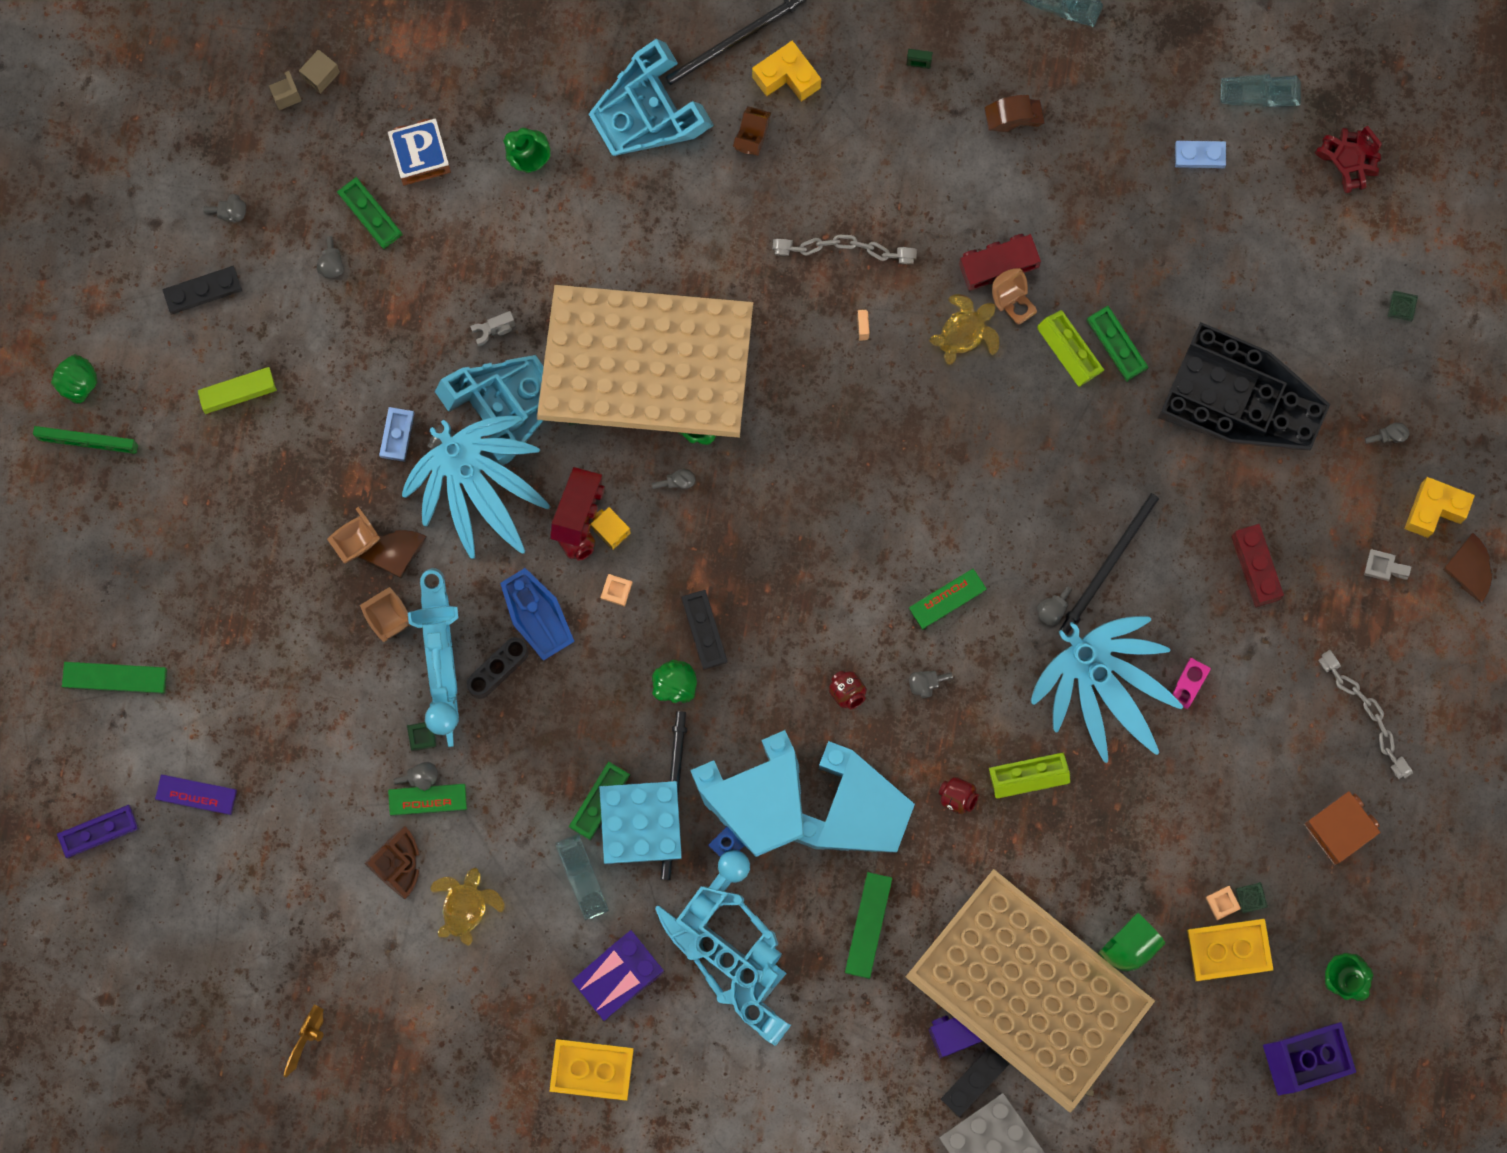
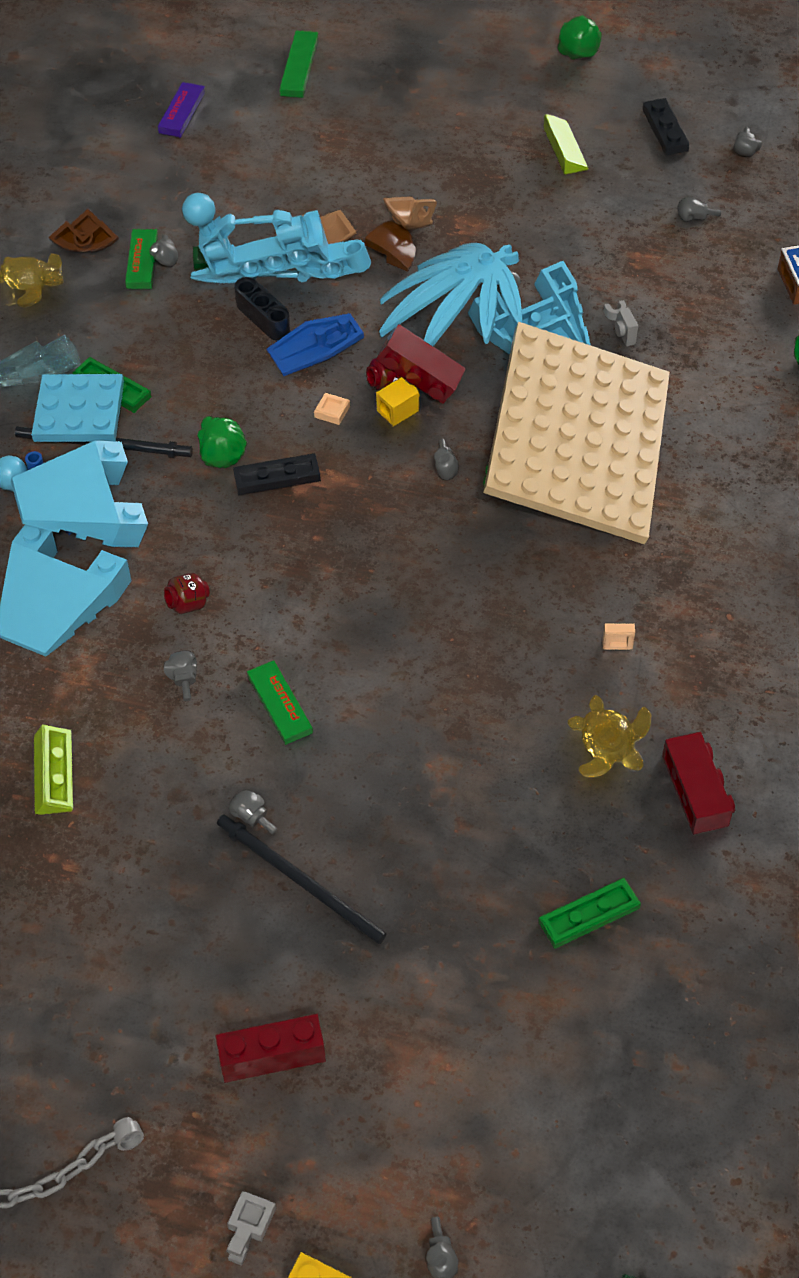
camera: 95 degrees right, 25 degrees down
green tile [33,426,138,454] -> none
dark purple tile [57,805,139,858] -> none
green tile [337,177,403,250] -> none
light blue plate [379,407,415,462] -> none
light grey piece [772,234,917,265] -> none
dark red head [939,777,979,815] -> none
medium nougat piece [992,268,1037,324] -> none
medium azure plant [1031,616,1183,763] -> none
lime slope [1037,310,1104,386] -> none
black wedge [1158,322,1330,451] -> none
dark pink leg [1172,658,1211,709] -> none

